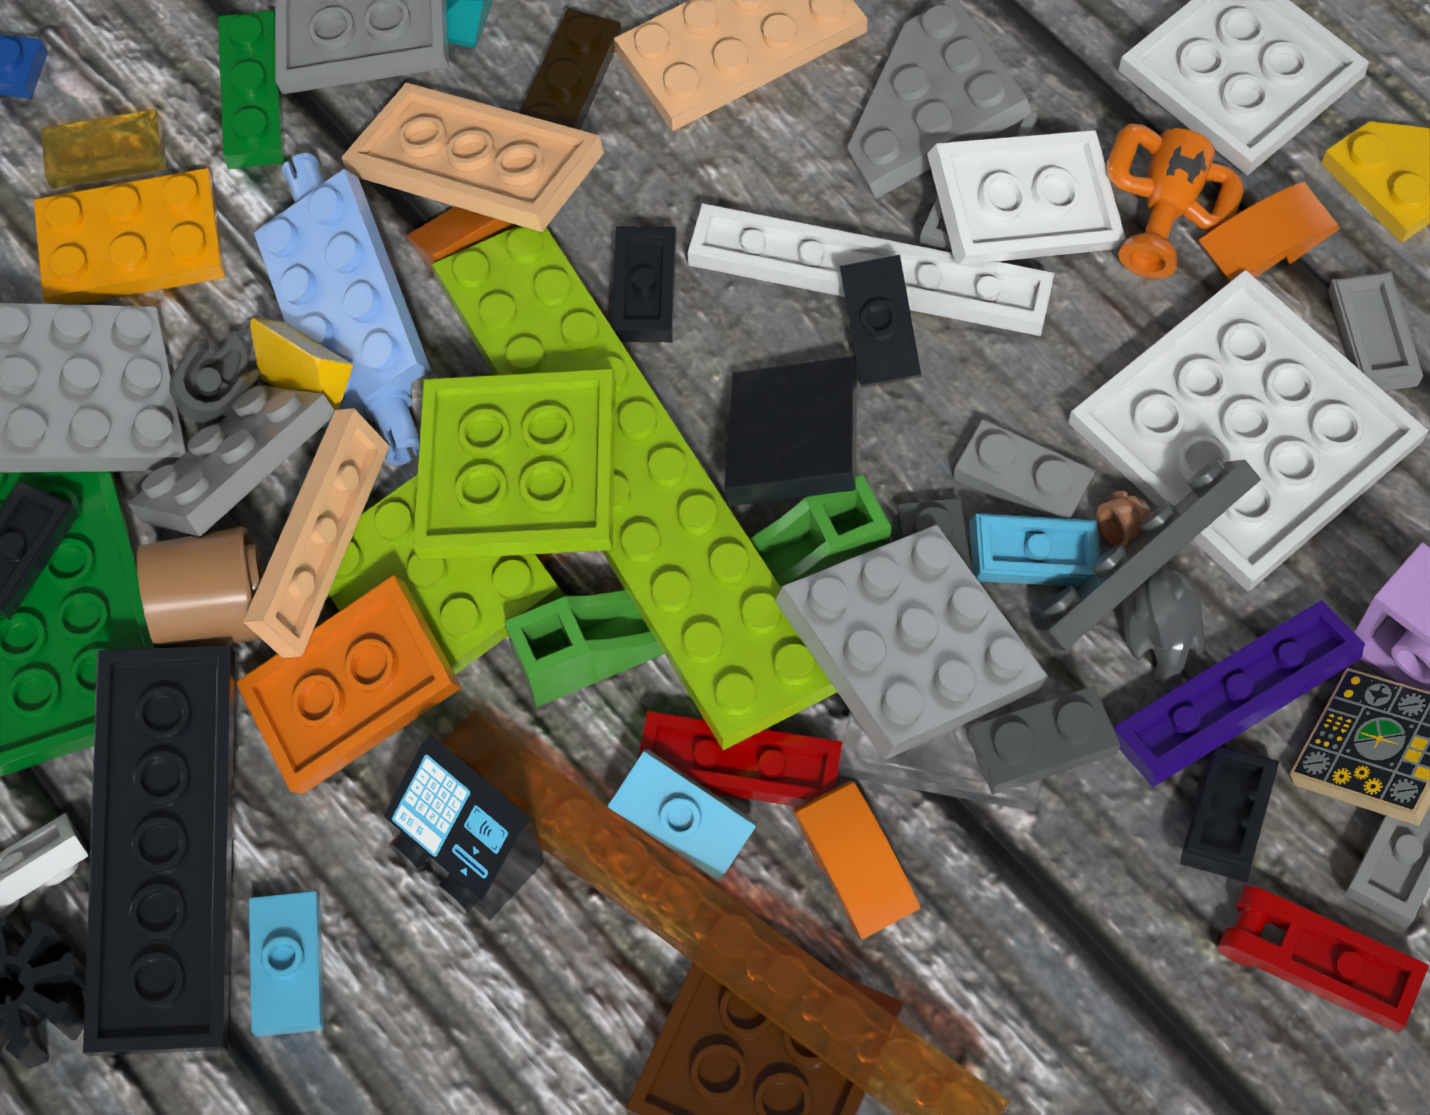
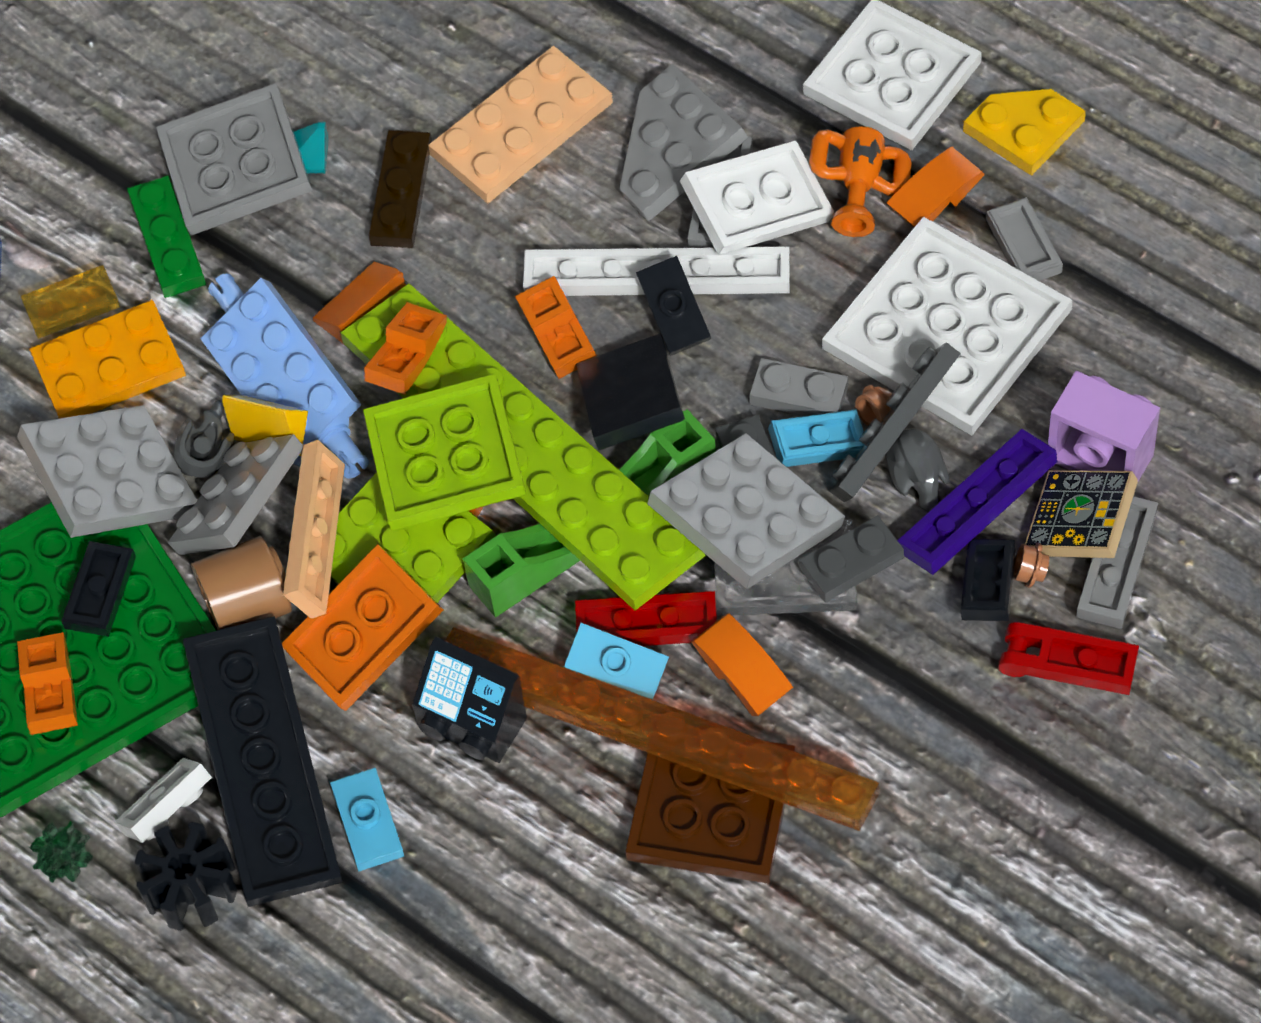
camera: 10 degrees left, 5 degrees down
light nougat plate [342,82,604,232] -> none
black plate [611,226,677,343] -> none
none -> orange slope [364,302,447,395]
none -> orange slope [515,276,597,379]
none -> nougat plate [1013,543,1050,588]

